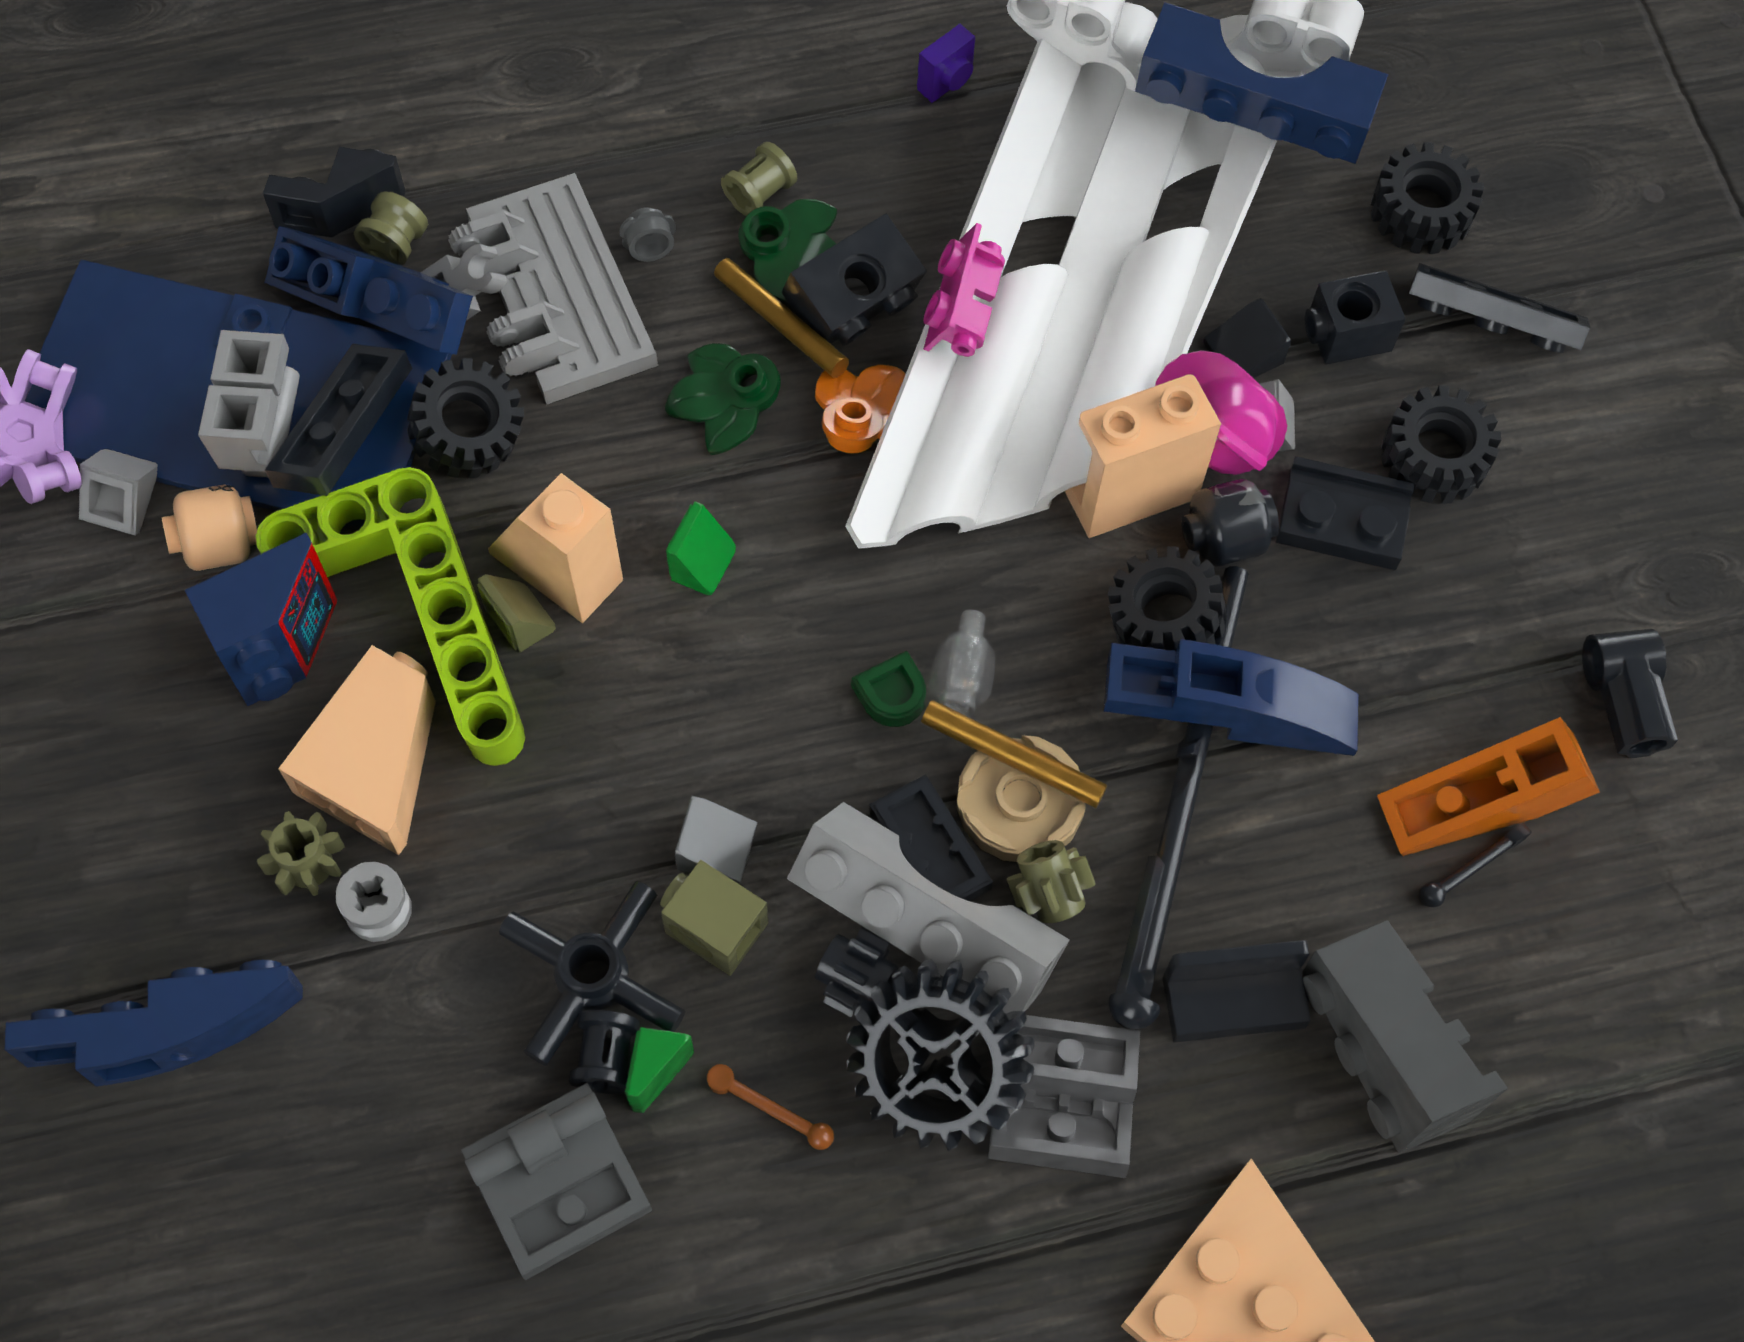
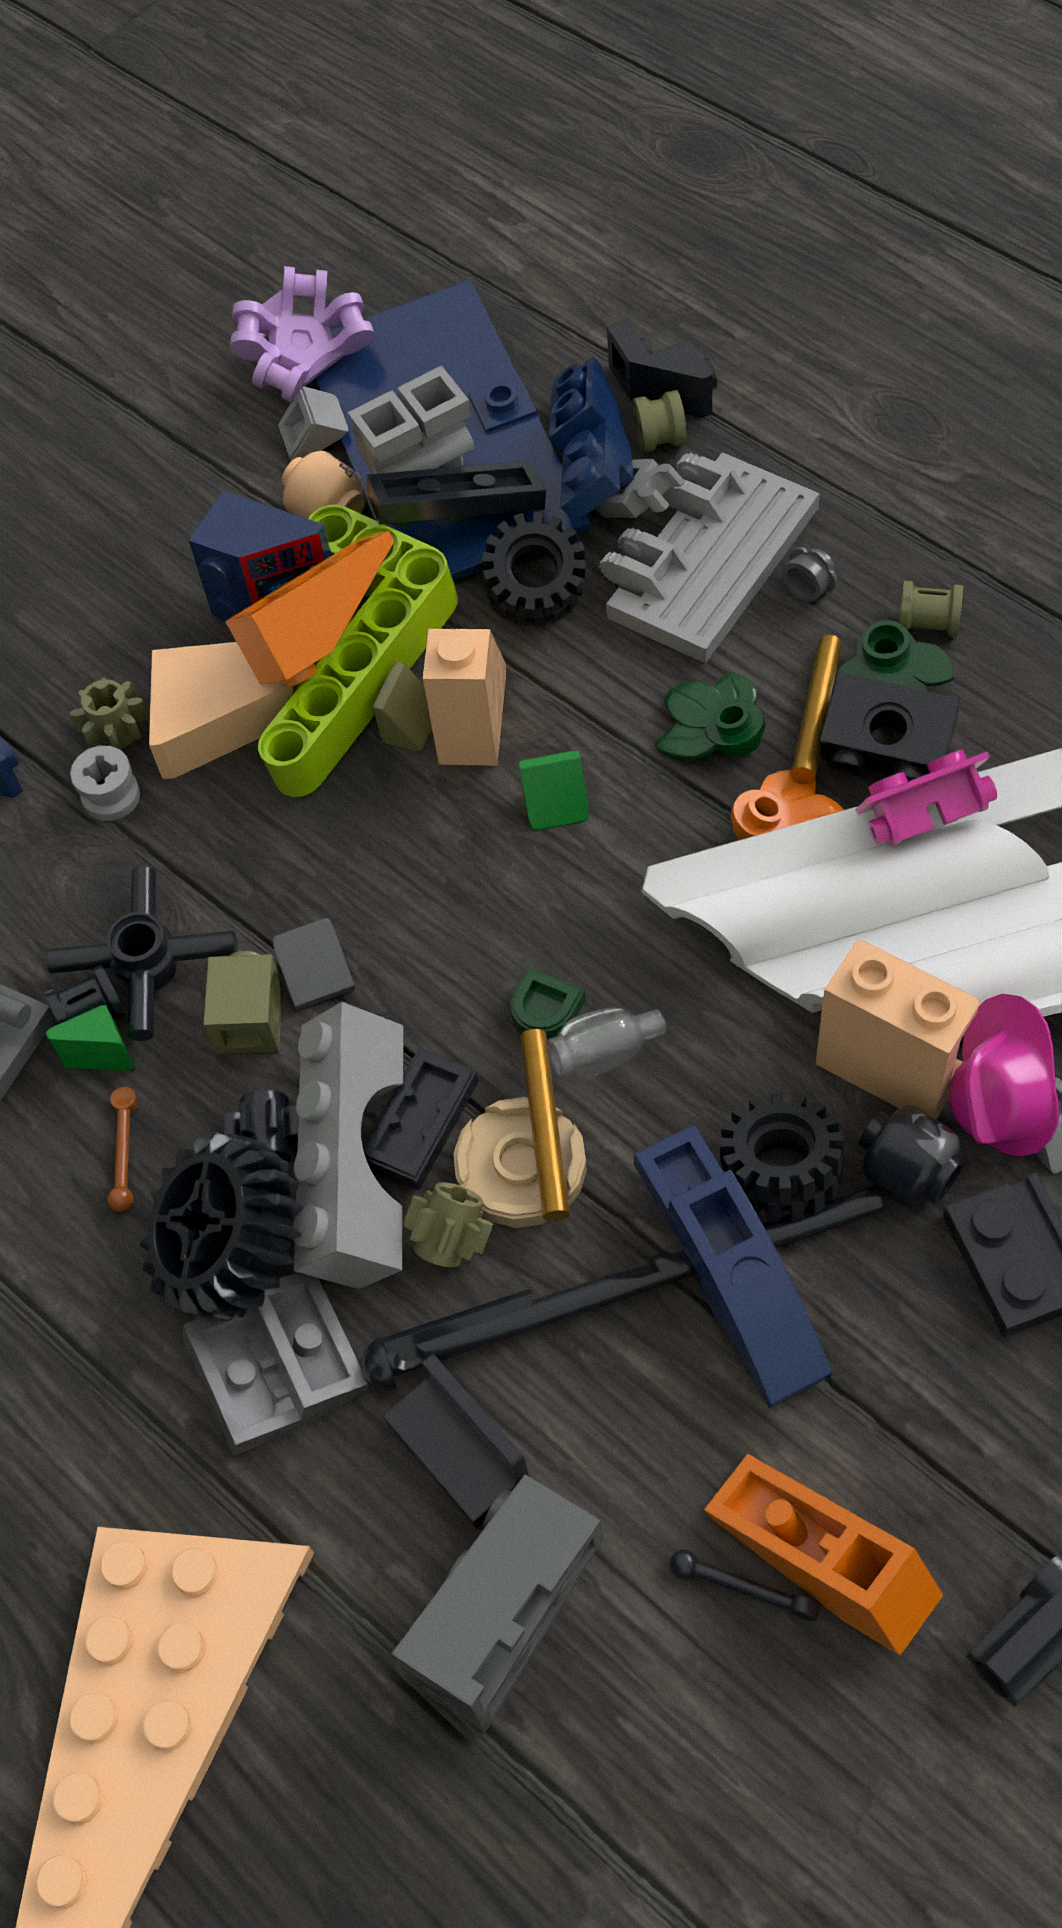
camera: 65 degrees right, 5 degrees down
none -> orange slope [225,531,394,687]

